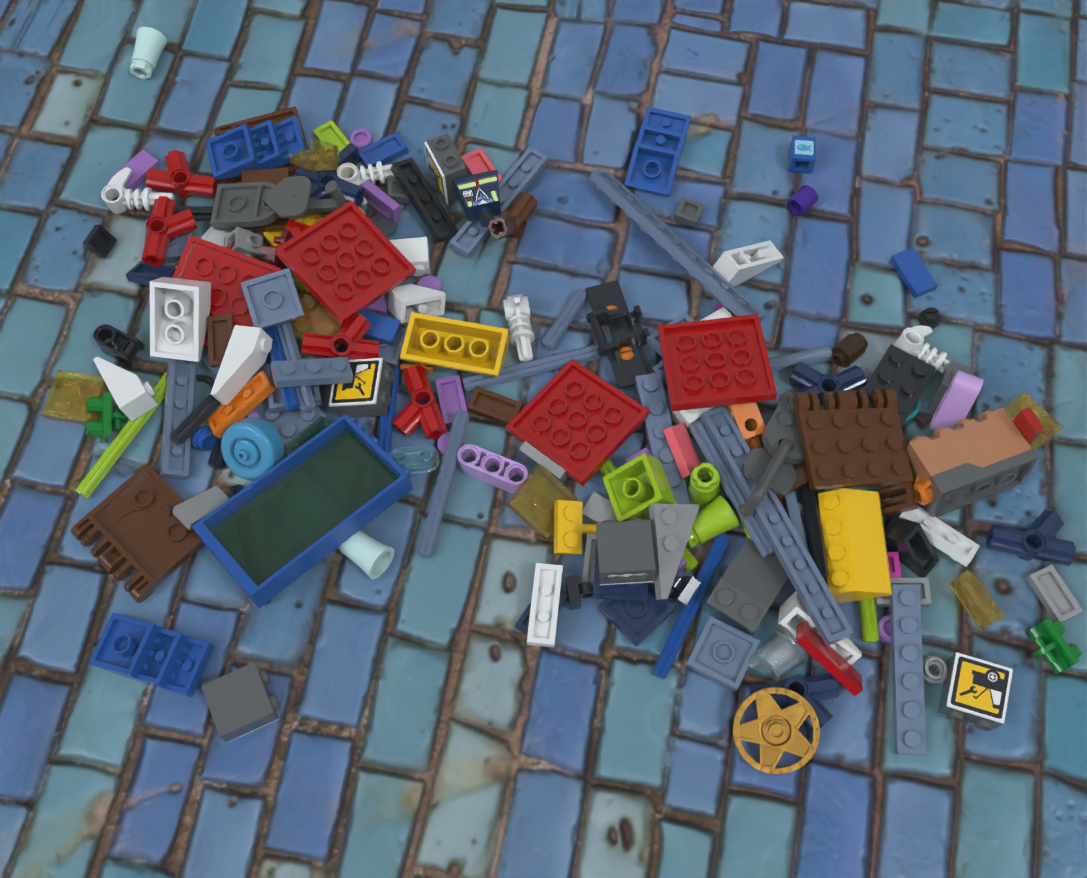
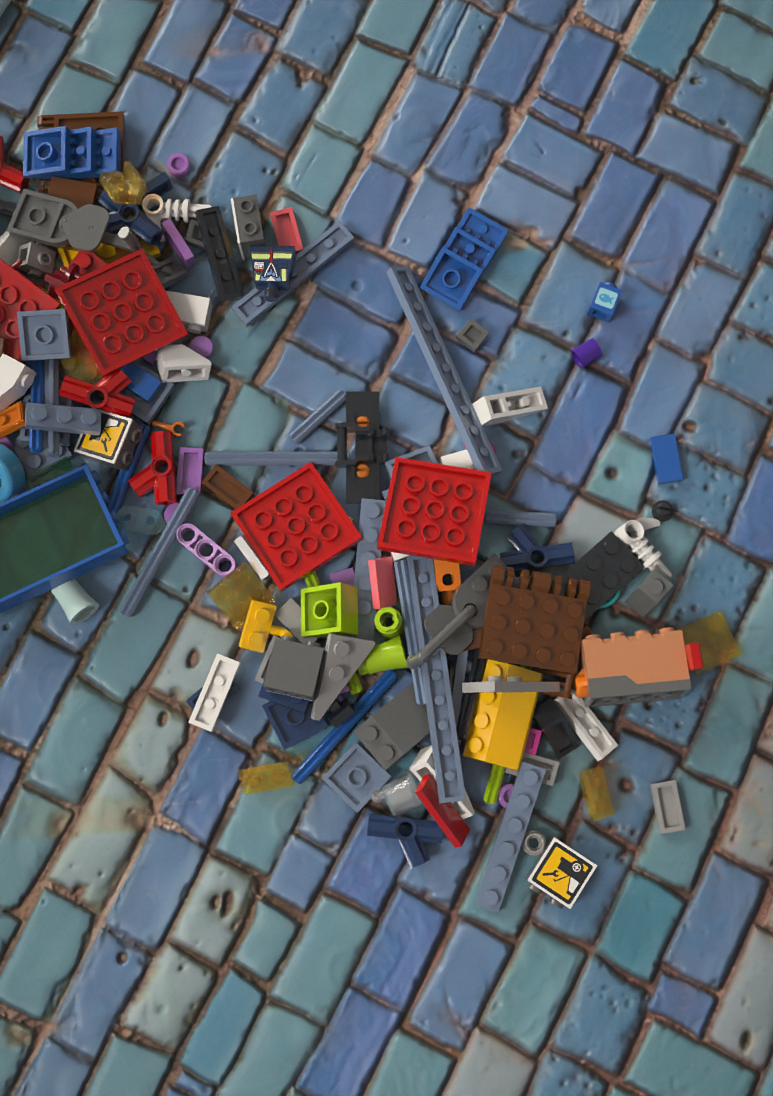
camera: 15 degrees right, 15 degrees up
lime tile [313,120,350,159] -> none
blue tile [358,132,409,169] -> none
yellow slope [400,312,510,377] -> none
reddish brown piece [488,191,537,239] -> none
white piece [503,294,535,362] -> none
black tile [565,575,593,610] -> none
pearl gold wheel [733,687,820,774] -> none
dark brown brick [831,333,868,368] -> none
lavender beam [929,370,984,431] -> none
dark blue piece [986,509,1076,566] -> none
green hips [1027,618,1082,675] -> none
none -> clear yellow bracket [238,761,293,795]
none -> light grey wing [462,676,560,693]

